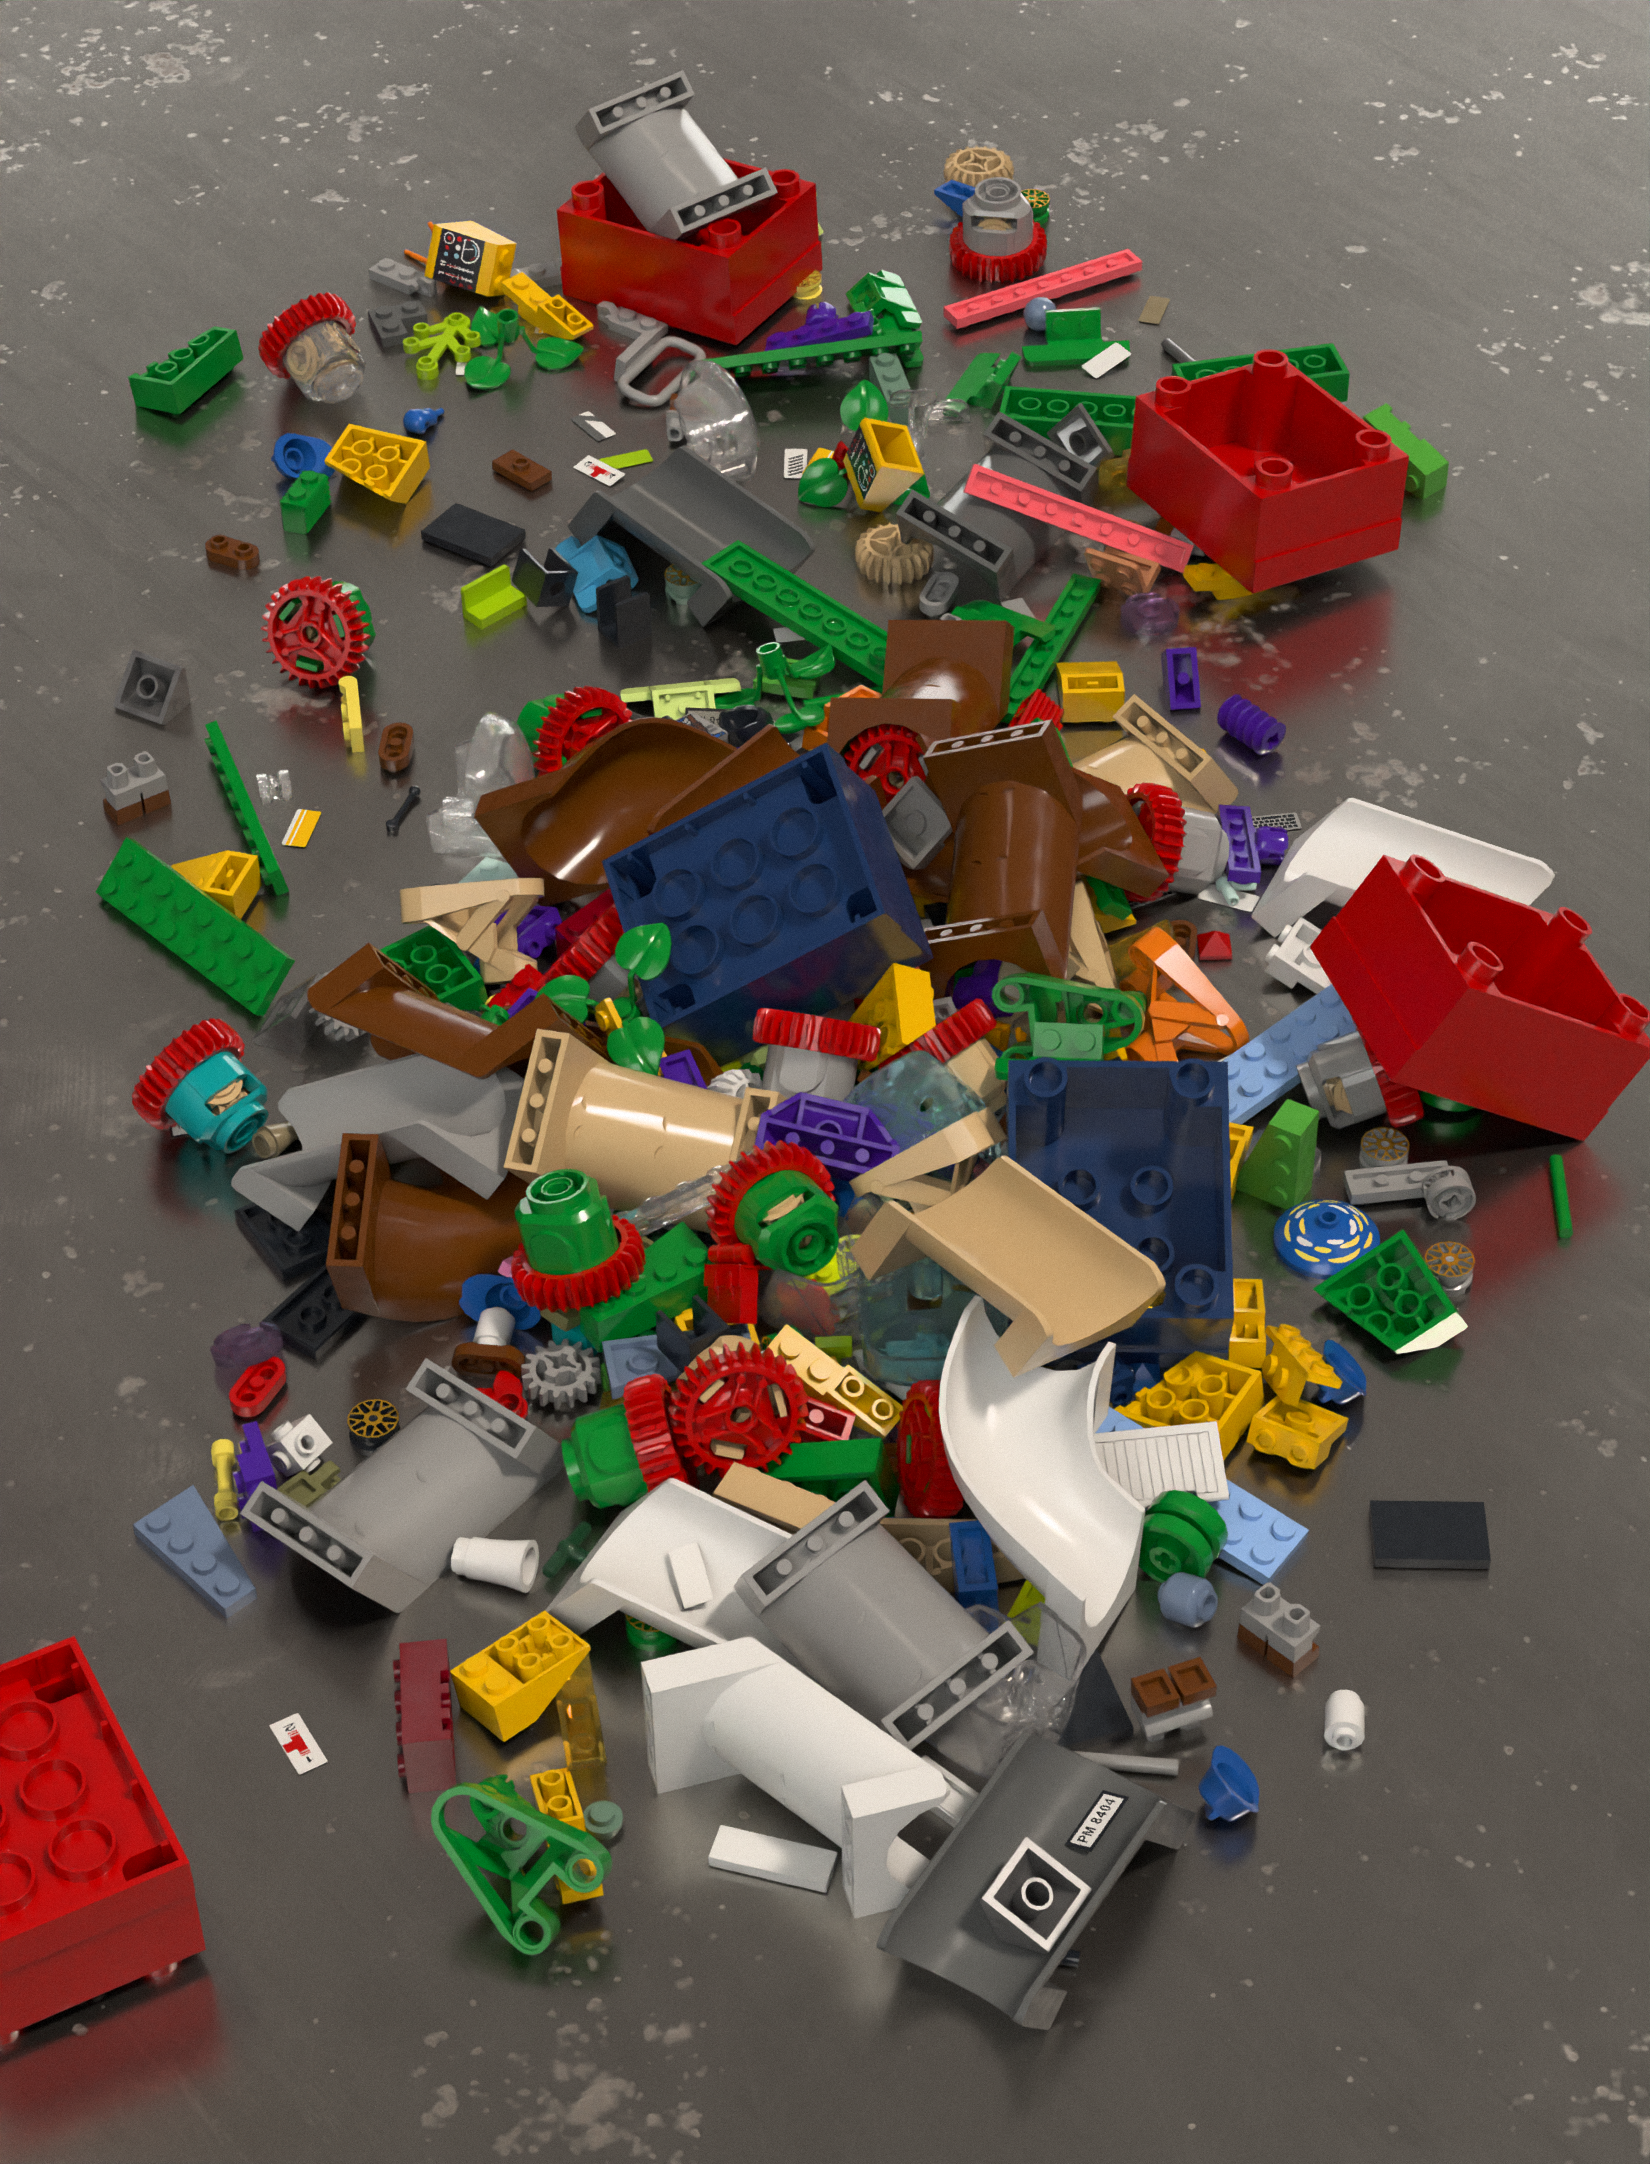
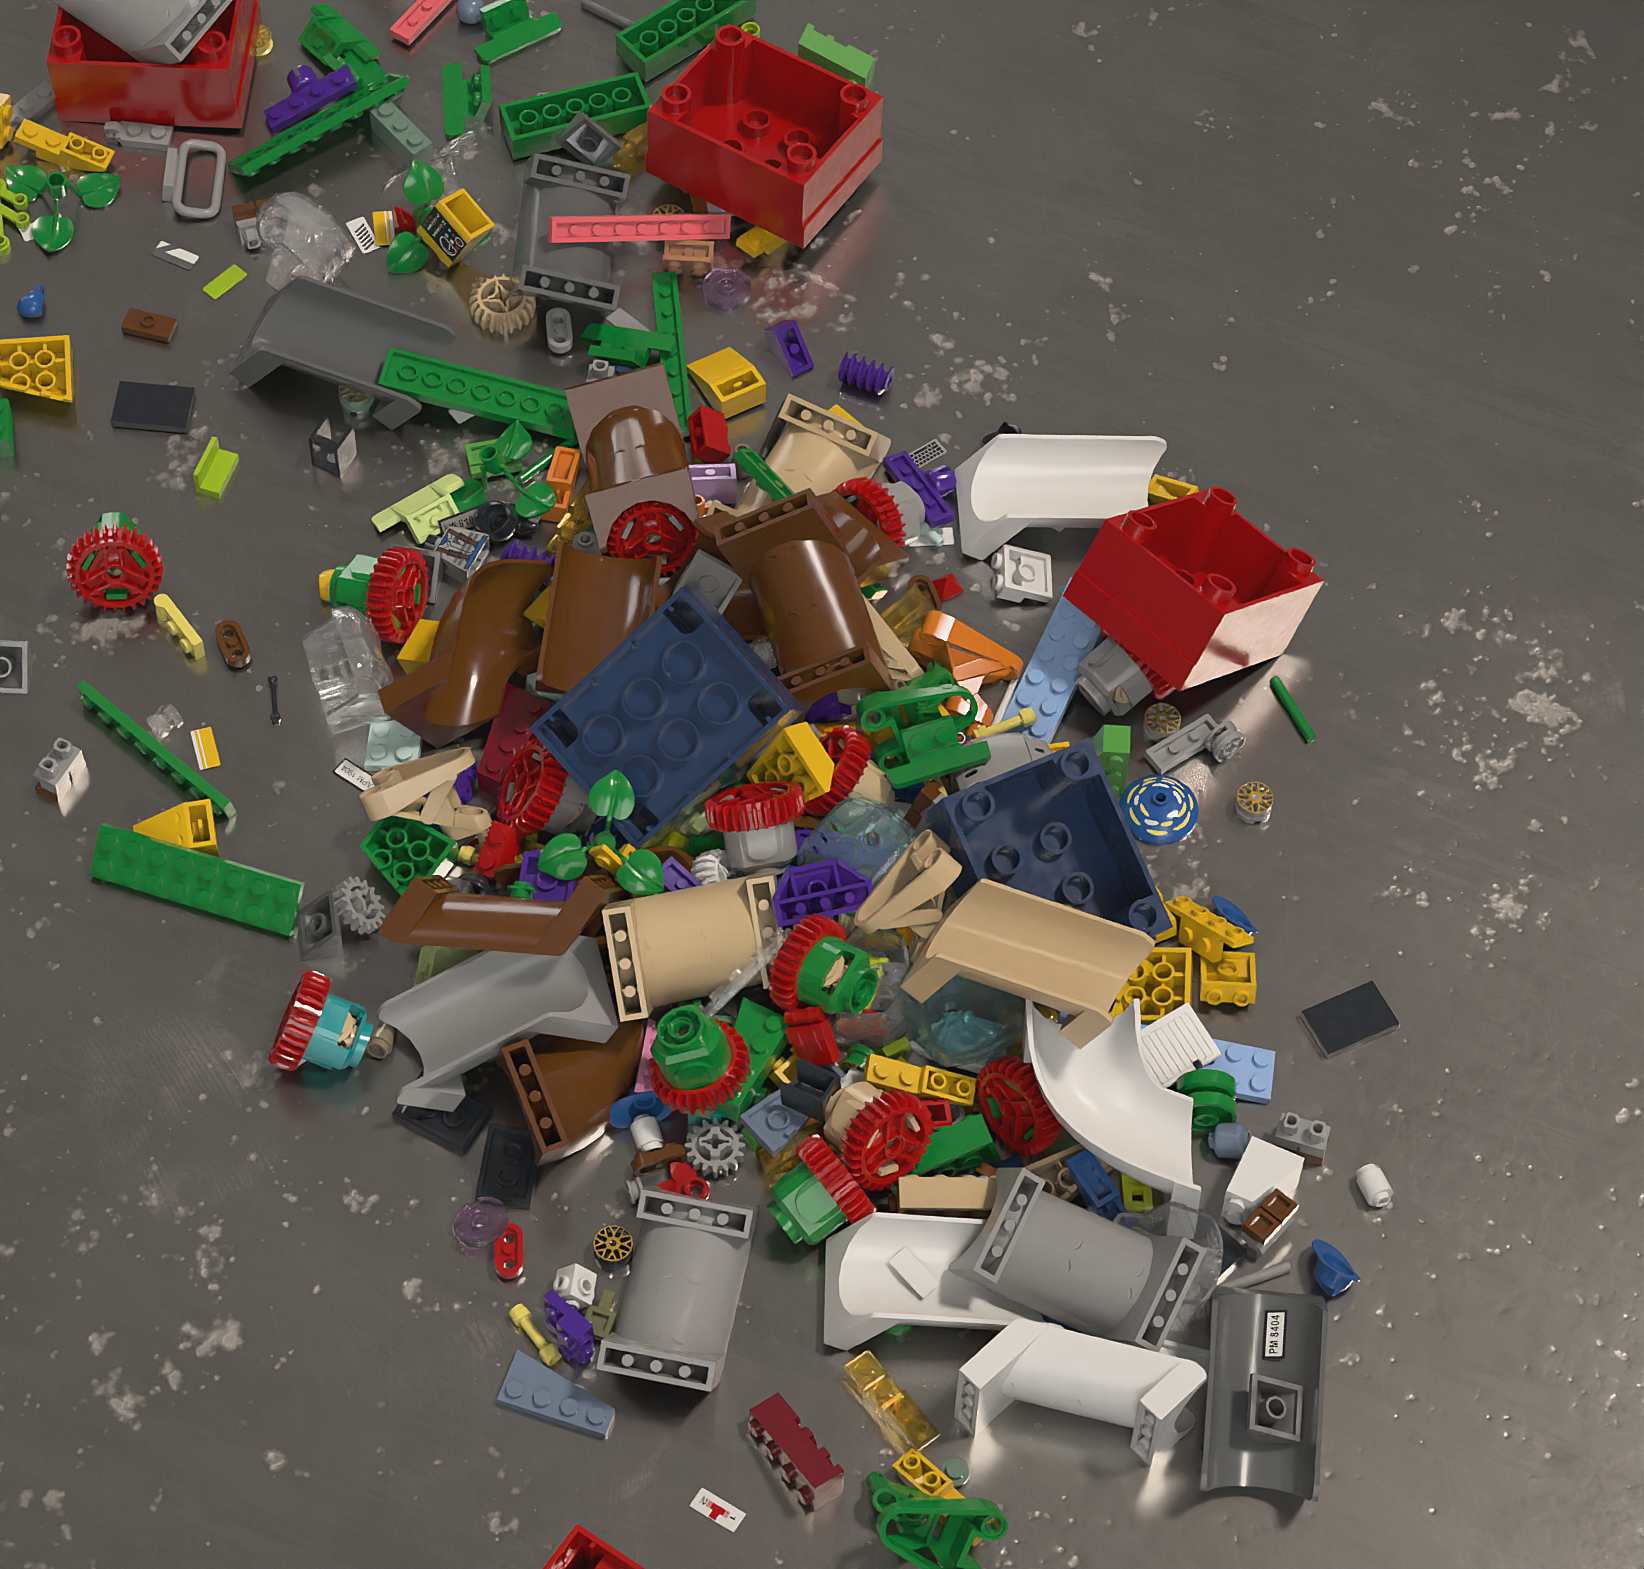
camera: 30 degrees left, 15 degrees up
yellow slope [450,1610,591,1742] -> none
white plant [451,1537,539,1593] -> none
black piece [512,548,578,607] -> none
clear green piece [542,1521,592,1578] -> none
dark azure plate [555,535,639,613] -> none
white sticker [573,455,625,486] -> none
white tile [708,1825,838,1893] -> none
white sticker [1082,342,1131,378] -> none
green wedge [1313,1230,1468,1354] -> none
none -> clear bracket [749,636,778,669]
none -> white slope [1221,1136,1305,1225]

